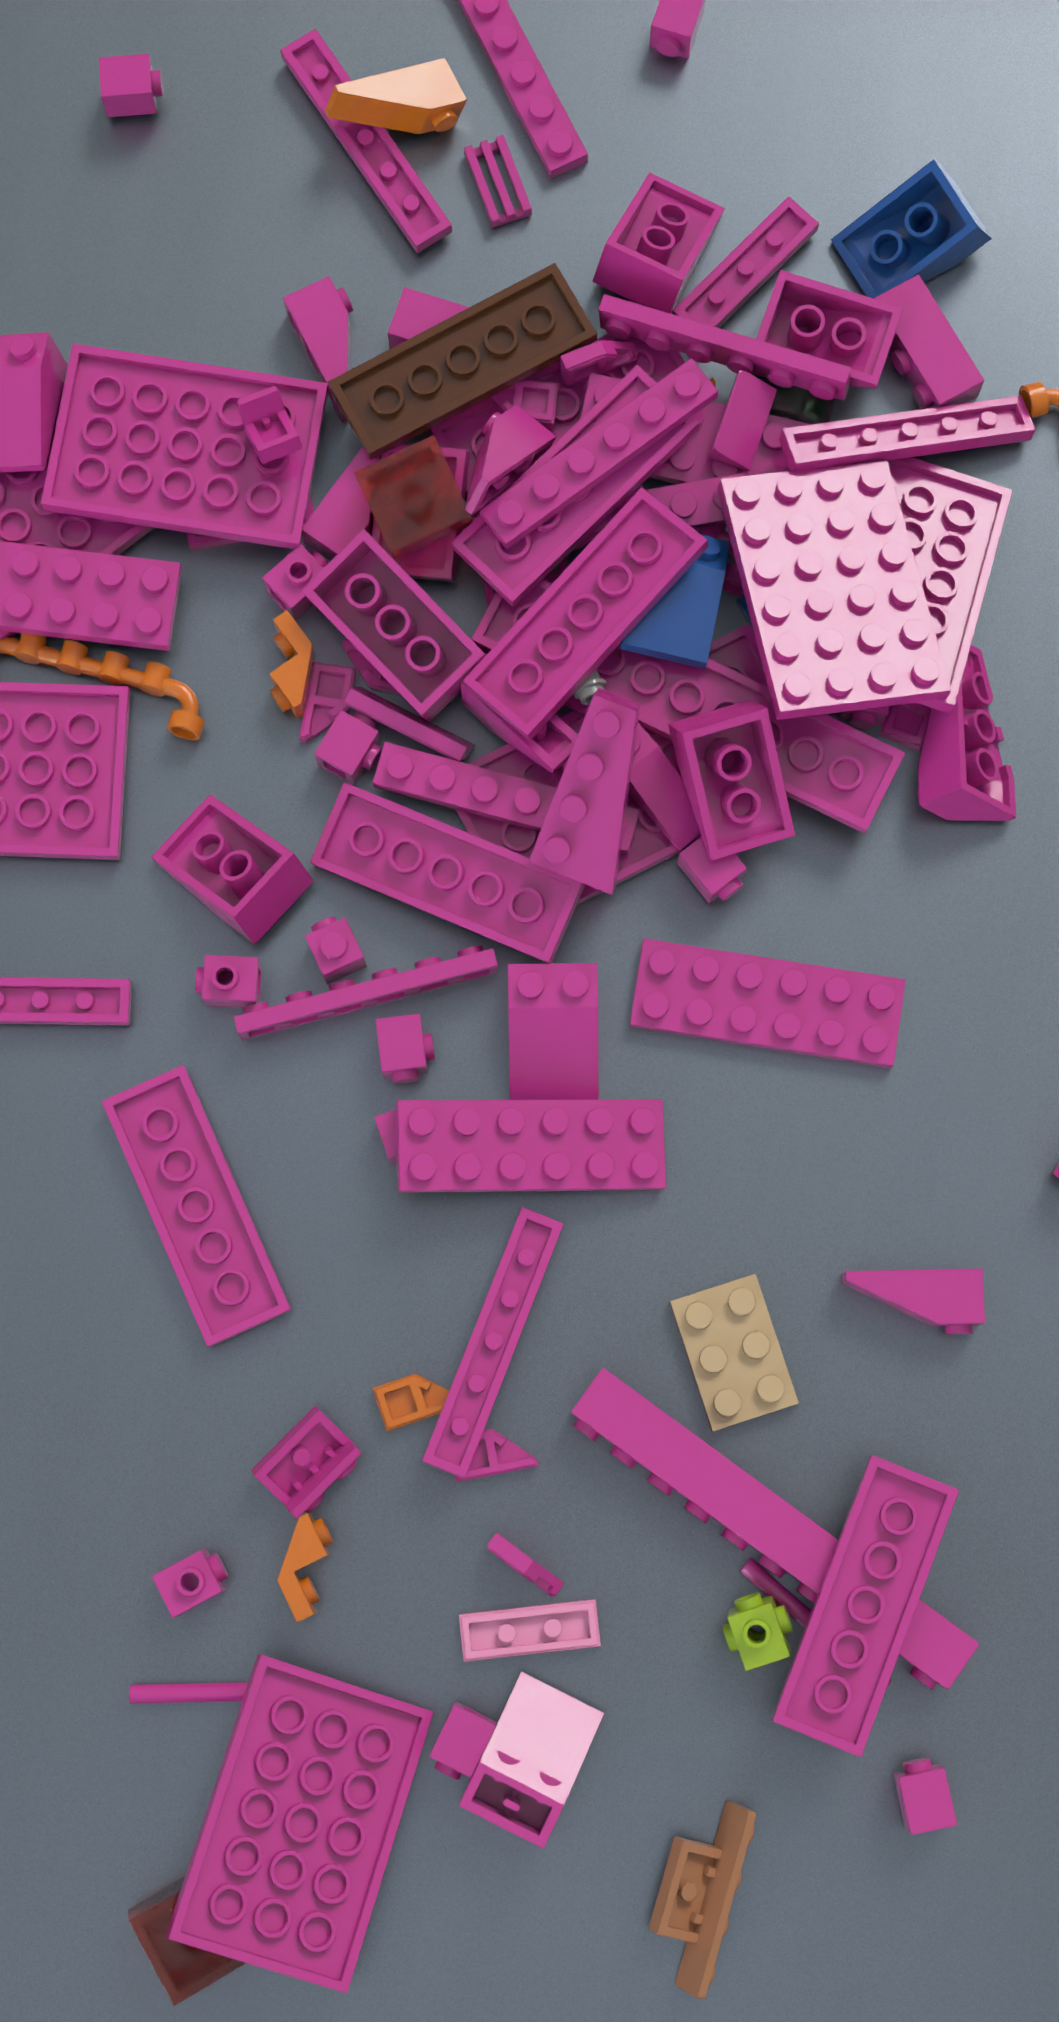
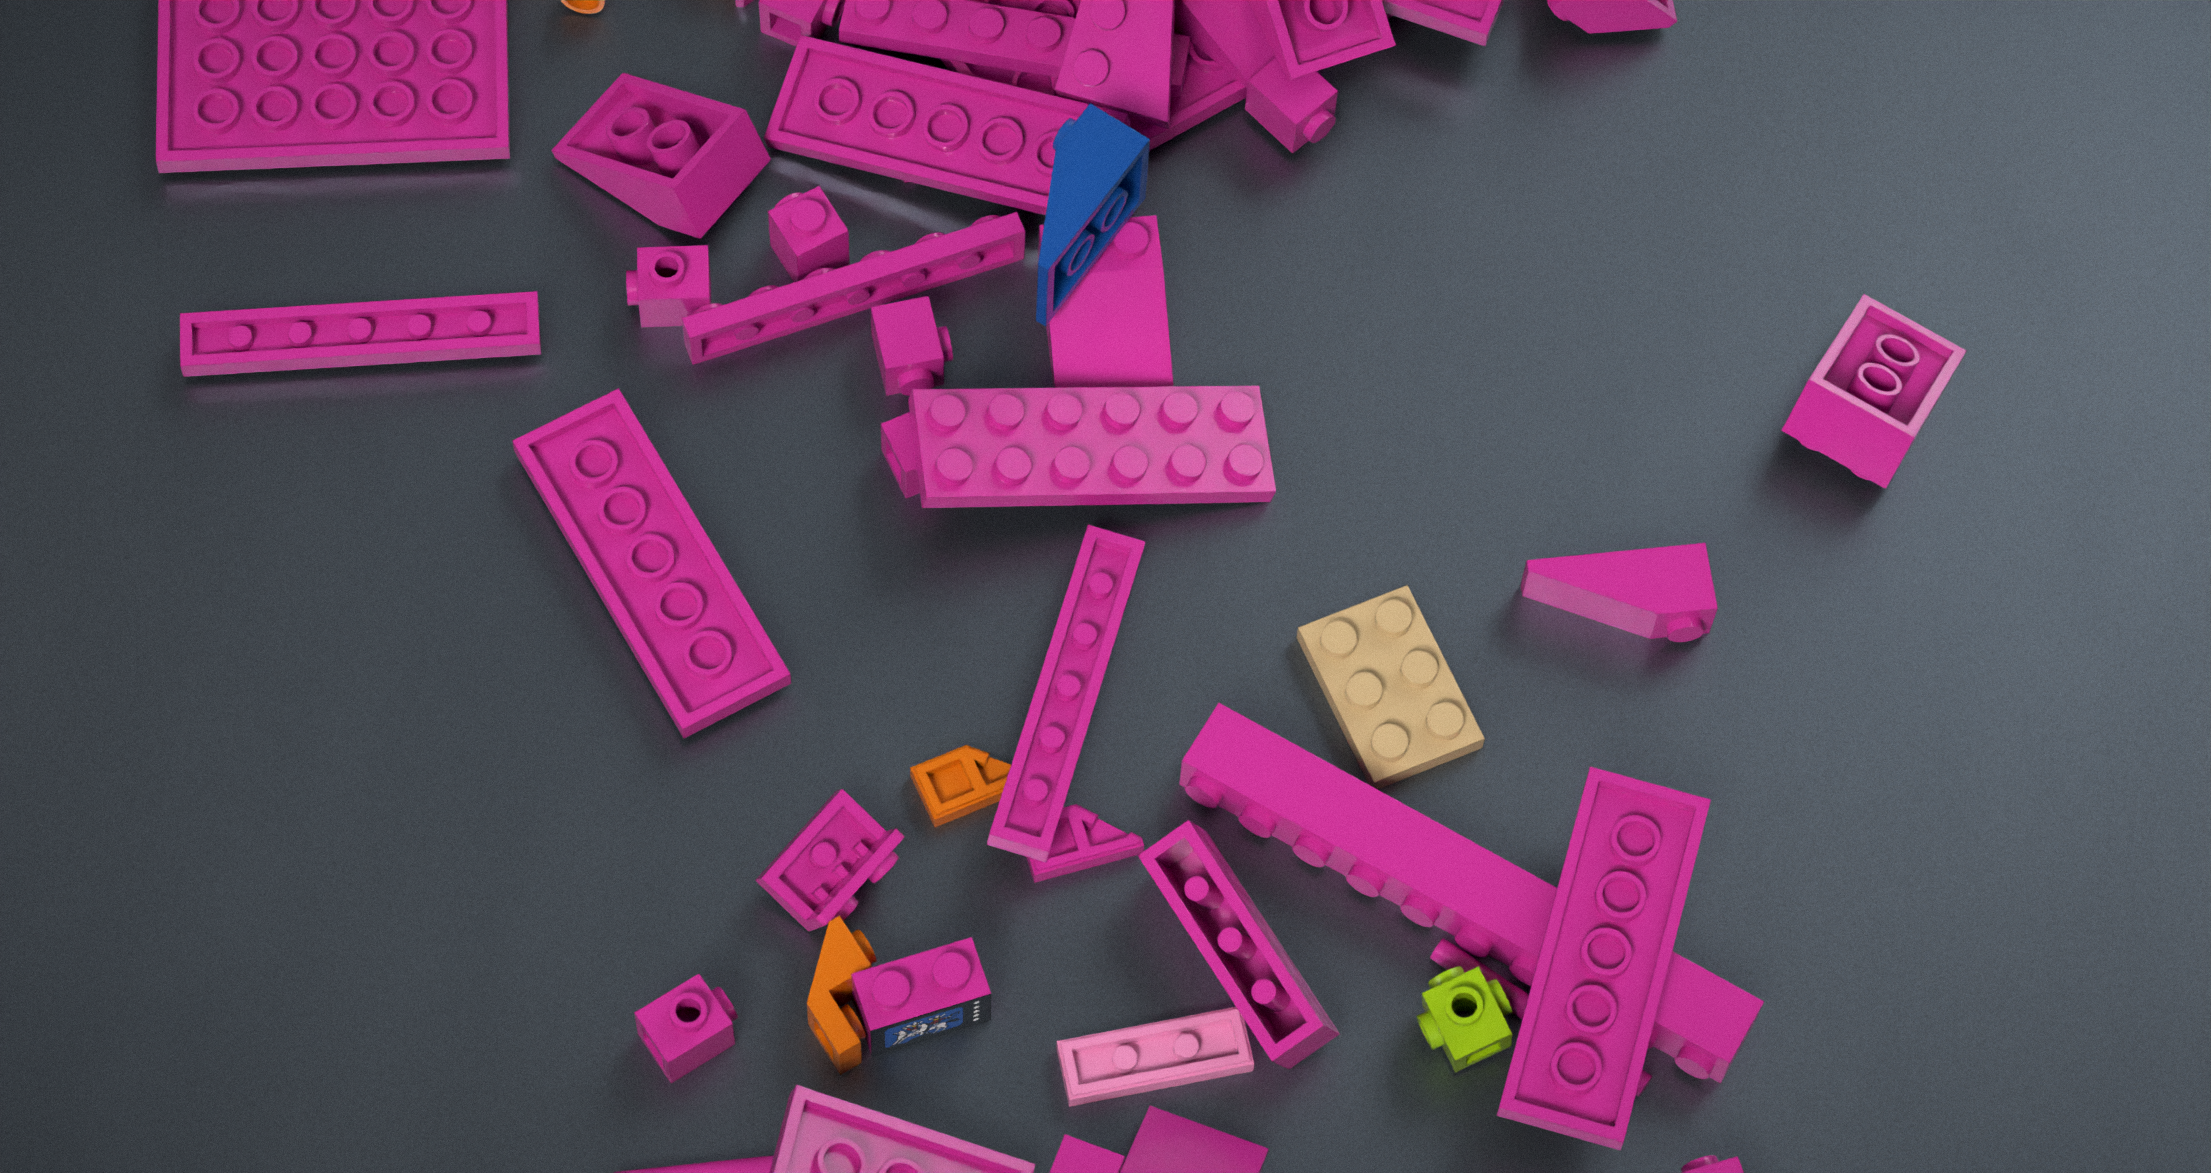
camera: 10 degrees left, 15 degrees down
dark pink tile [487,1532,564,1597] -> none
dark pink plate [629,938,906,1068] -> none
none -> dark pink brick [851,937,992,1056]
none -> blue slope [1036,103,1150,327]
none -> dark pink brick [1138,820,1340,1069]

